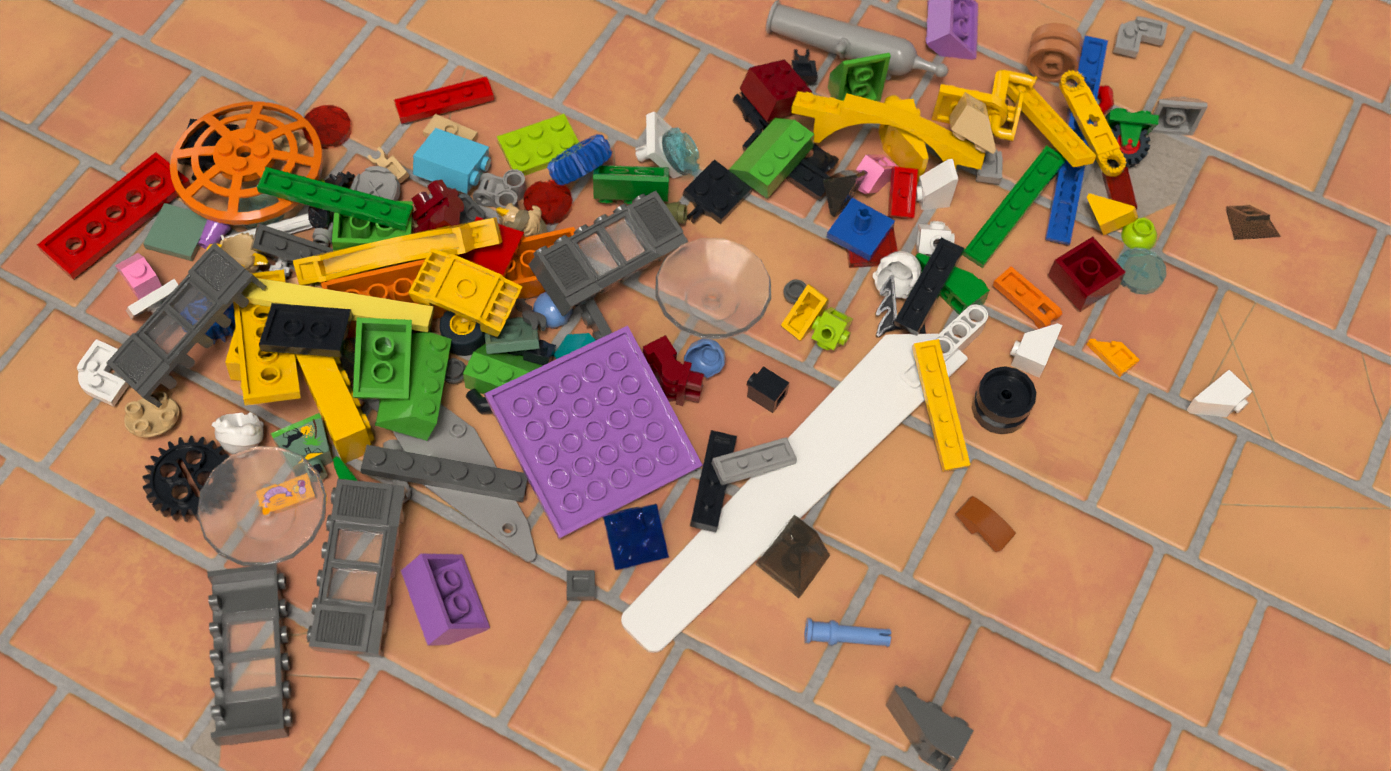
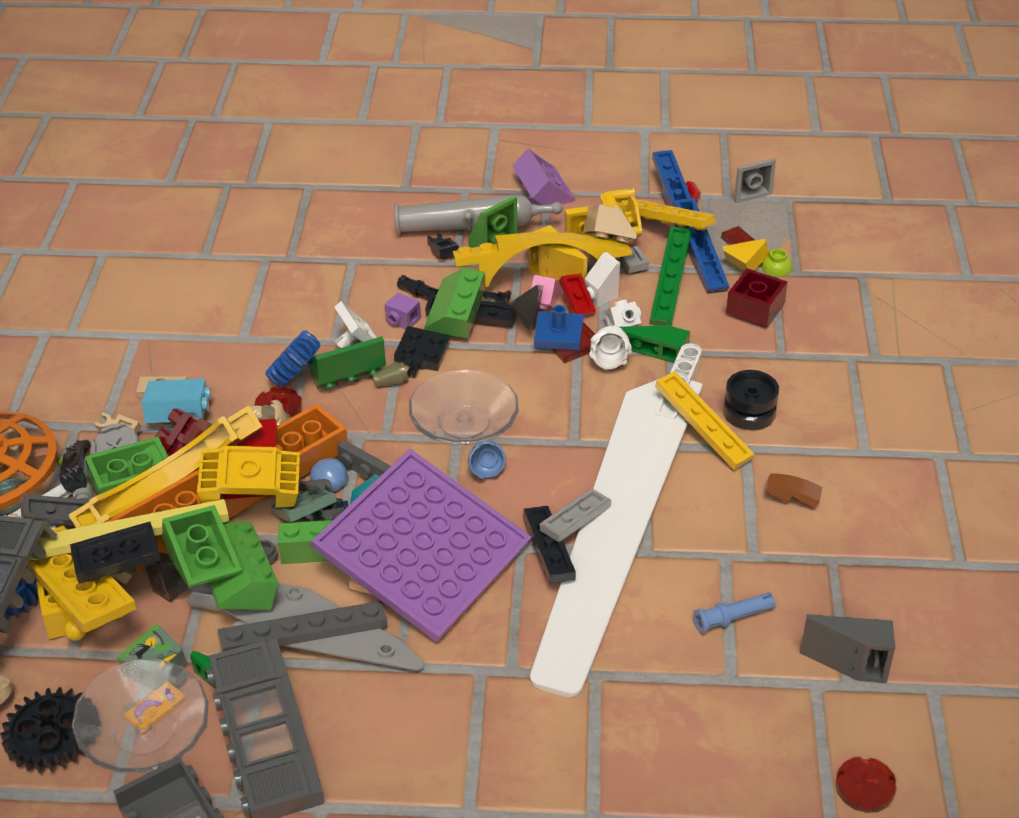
camera: 20 degrees left, 20 degrees down
white hair [212,412,264,458] -> none
green tile [257,167,414,231] -> none
yellow brick [295,354,375,464] -> none
clear red tile [302,105,352,149] -> none
red plate [394,76,494,124] -> none
medium lavender slope [401,554,490,646] -> none
black wheel [439,310,485,356] -> none
black arm [466,388,493,414] -> none
light grey piece [473,169,526,218] -> none
lime plate [497,114,579,176] -> none
dark grey window [529,191,688,316] -> none
dark grey plate [567,570,595,601] -> none
clear blue plate [602,503,669,570] -> none
dark red hips [642,335,704,406] -> none
clear light blue tile [662,127,699,176] -> none
dark red brick [739,59,812,121] -> none
black brick [746,366,789,413] -> none
clear smoke slope [755,514,830,598] -> none
yellow slope [781,284,829,341] -> none
dark grey plate [783,279,806,304] -> none
lime brick [811,307,853,350] -> none
piece [875,275,926,337] -> none
black plate [894,237,964,335] -> none
orange plate [993,266,1062,329] -> none
white slope [1010,323,1063,378] -> none
nougat wheel [1026,23,1083,83] -> none
yellow piece [1059,70,1126,177] -> none
light orange tile [1086,338,1140,378] -> none
green plate [1105,108,1159,168] -> none
light grey plate [1113,17,1168,58] -> none
clear light blue tile [1117,248,1167,294] -> none
white slope [1187,370,1252,417] -> none
clear smoke slope [1226,205,1281,240] -> none
none -> medium lavender brick [385,293,421,330]

